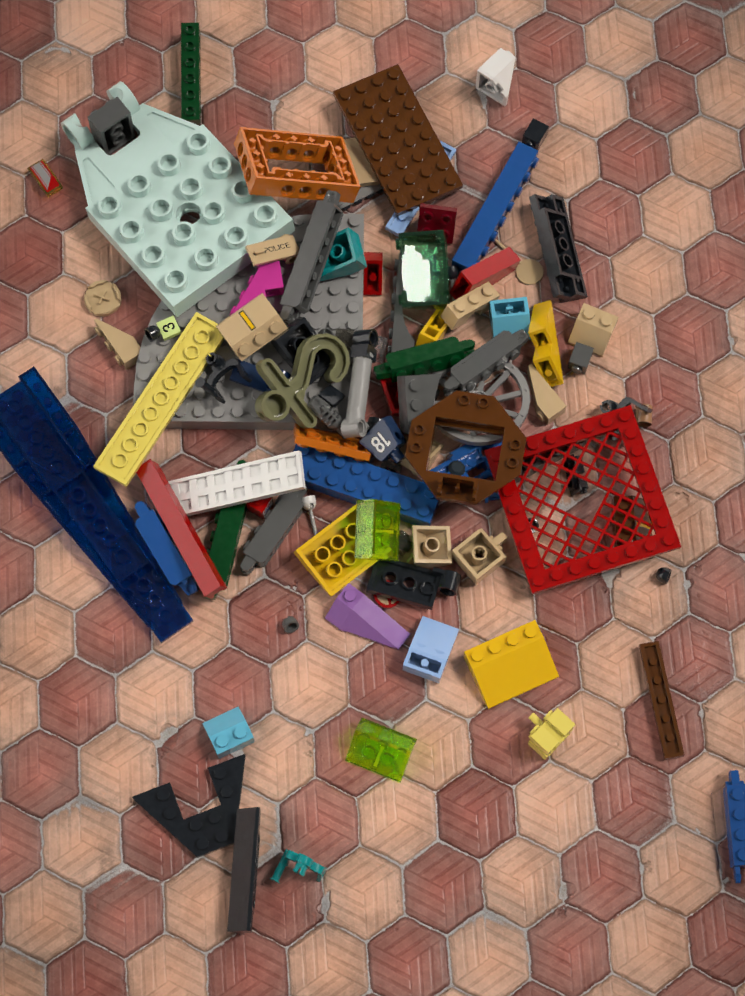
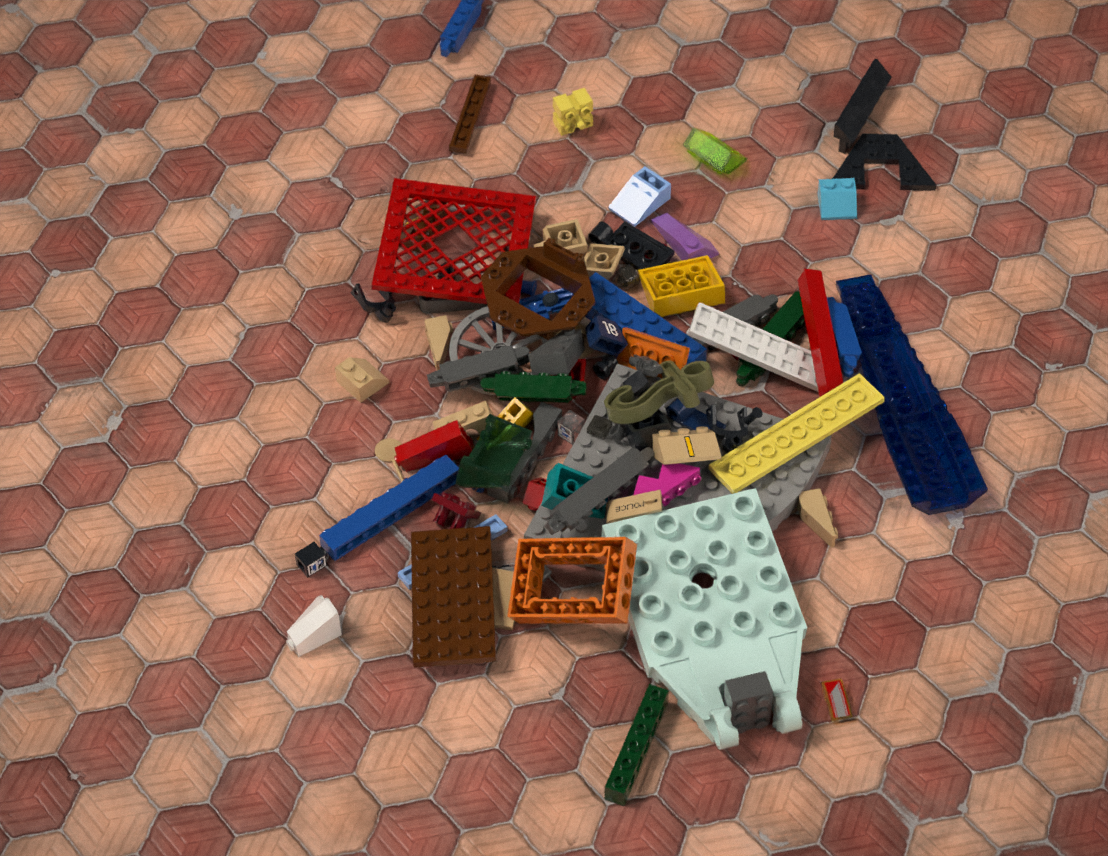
camera: 155 degrees left, 20 degrees down
tan tile [84,280,122,317] -> none
black hinge [144,325,161,342] -> none
yellowish green tile [156,316,181,341] -> none
teal piece [269,849,327,884] -> none
dark grey hinge [282,616,299,633] -> none
light grey piece [341,329,379,438] -> none
clear neon green slope [355,499,400,561] -> none
yellow slope [463,620,559,709] -> none
medium azure slope [489,297,531,340] -> none
yellow slope [528,300,564,387] -> none
black slope [529,194,588,303] -> none
dark grey brick [568,342,594,374] -> none
medium nougat beam [635,404,652,427] -> none

